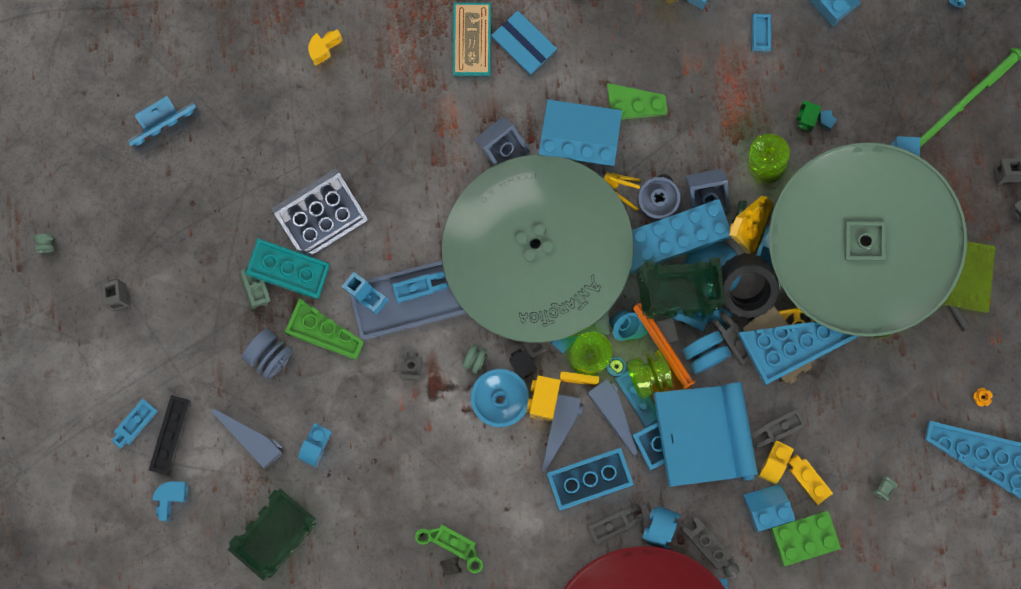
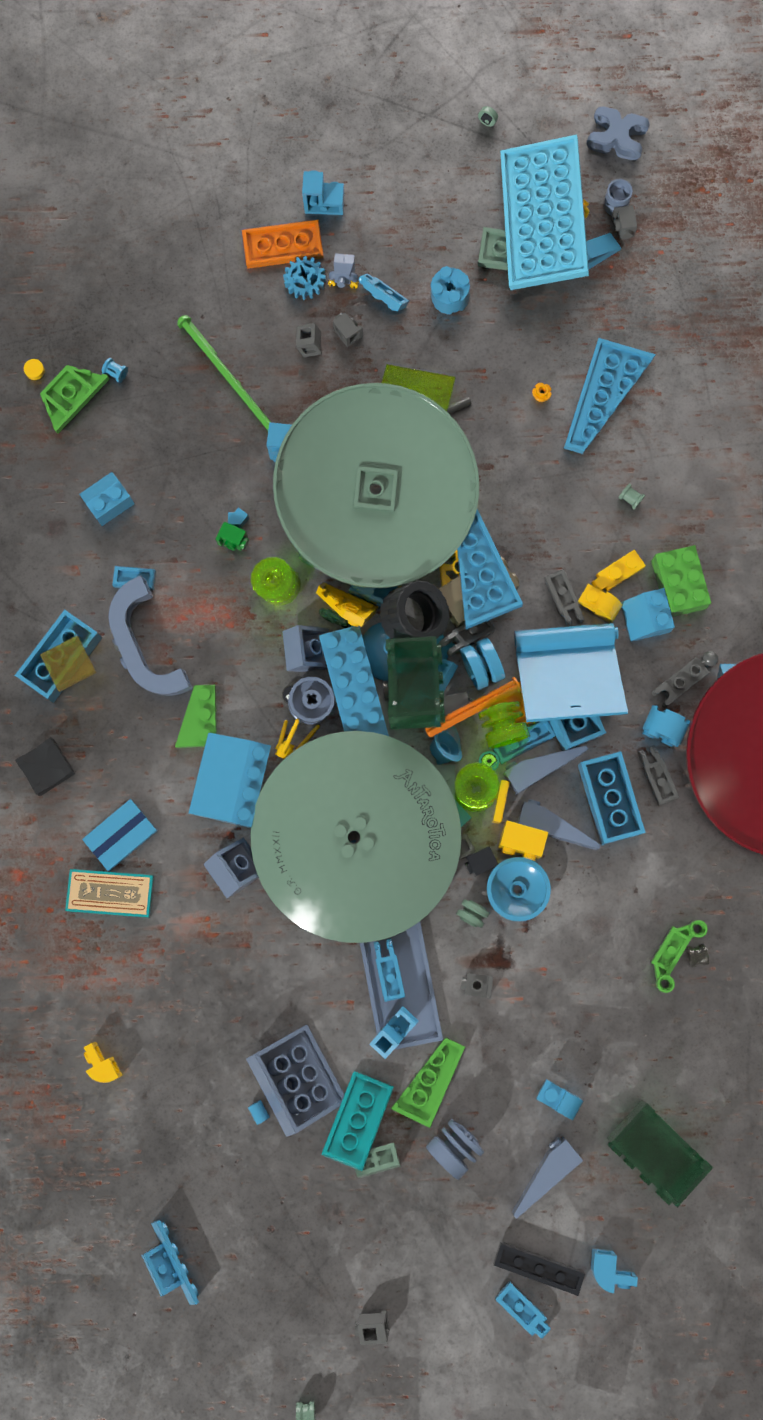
camera: 80 degrees left, 0 degrees up
none -> sand blue arch [109,575,193,696]
none -> dark azure hinge [248,1100,270,1125]

